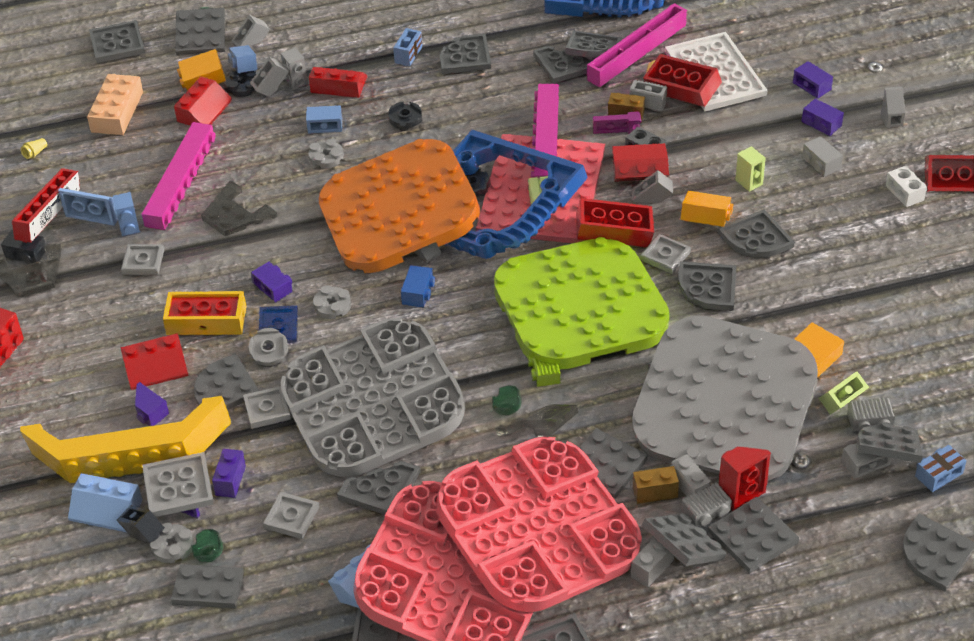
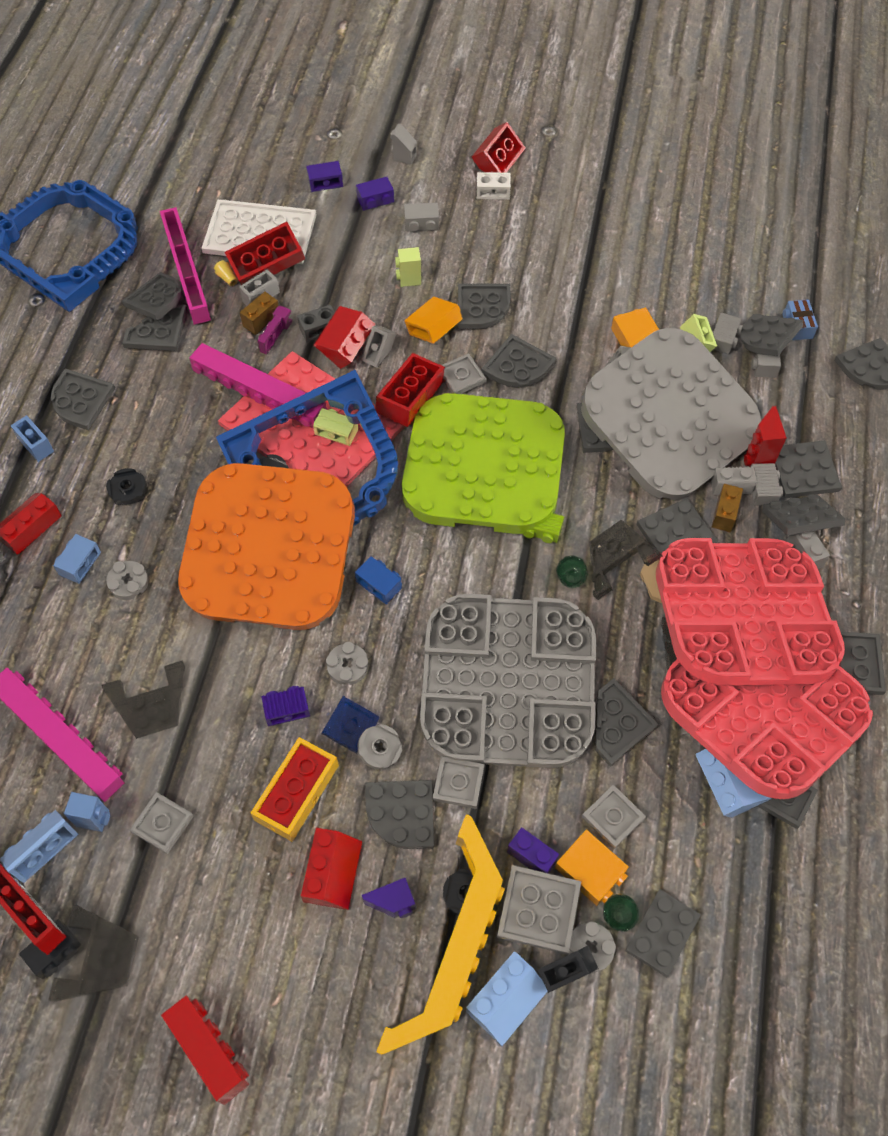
camera: 65 degrees left, 15 degrees up
none -> light orange brick [555,829,629,906]

